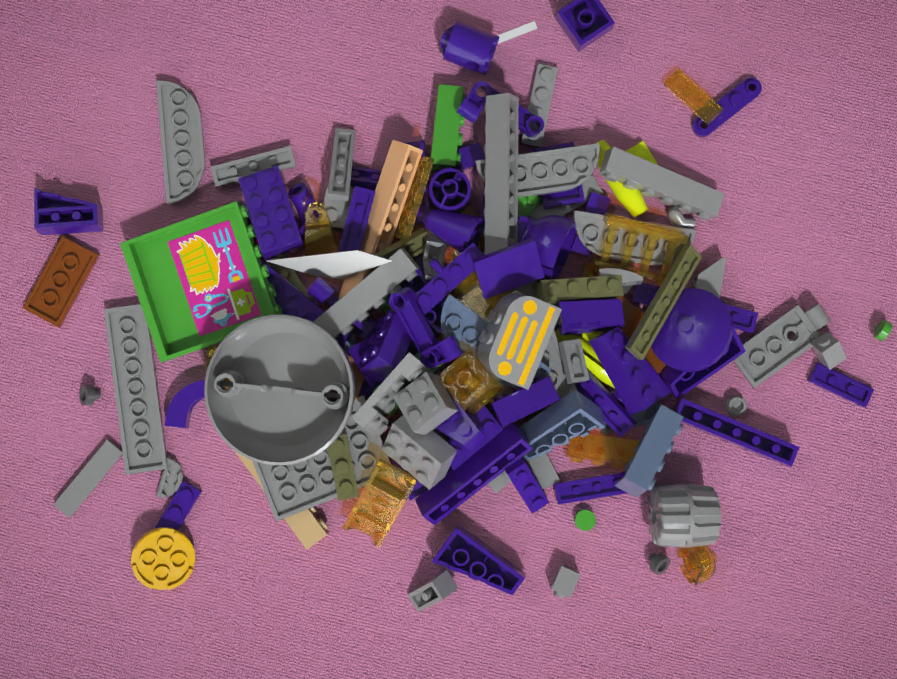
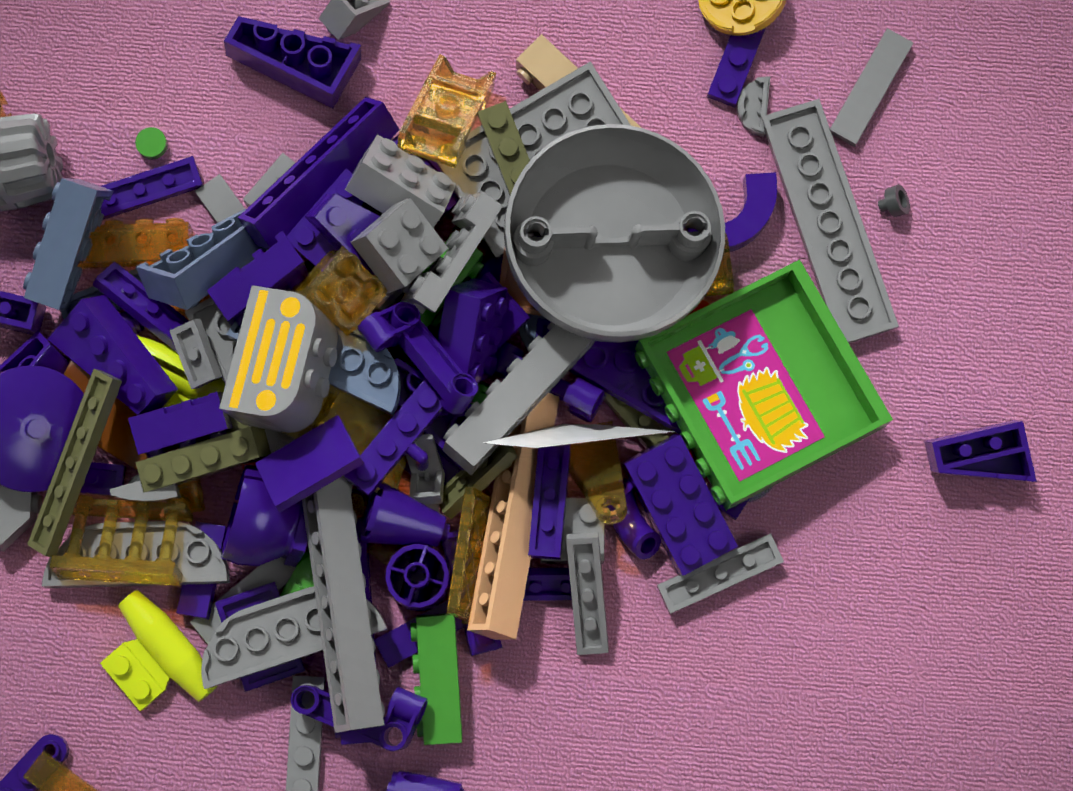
camera: 170 degrees right, 5 degrees down
dark orange tile [23,235,100,328] -> none
light grey plate [156,81,205,204] -> none
dark purple plate [505,458,550,514] -> none
light grey brick [550,564,581,599] -> none
light grey brick [598,146,725,221] -> none
dark grey tile [648,553,670,575] -> none
light grey arm [668,206,696,229] -> none

